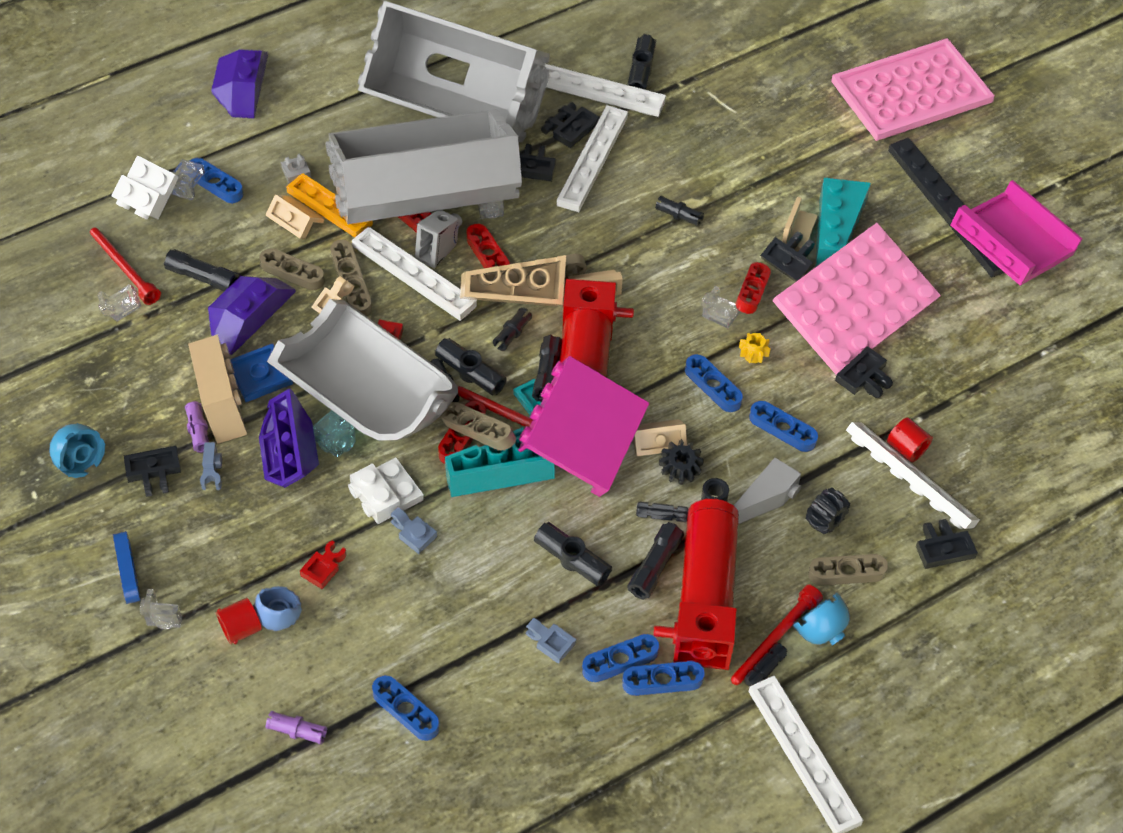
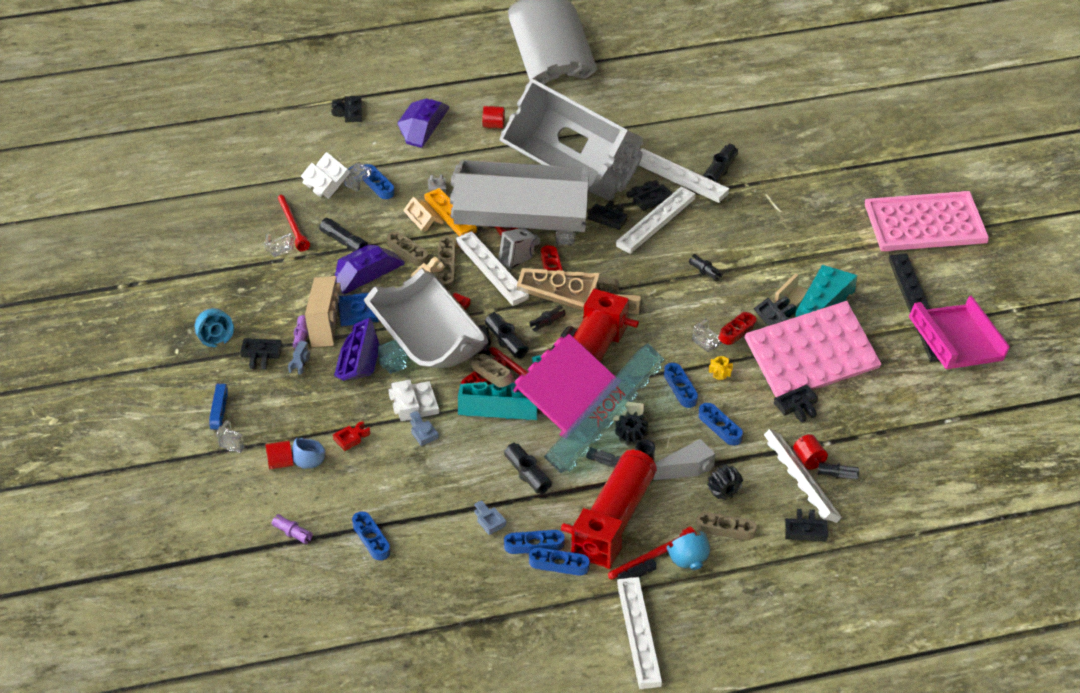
camera: 20 degrees right, 10 degrees down
black axle [627,522,684,600] -> none
none -> black hinge [331,95,362,123]
none -> red piece [482,106,505,129]
none -> clear light blue brick [543,343,665,473]
none -> black axle [818,462,860,479]

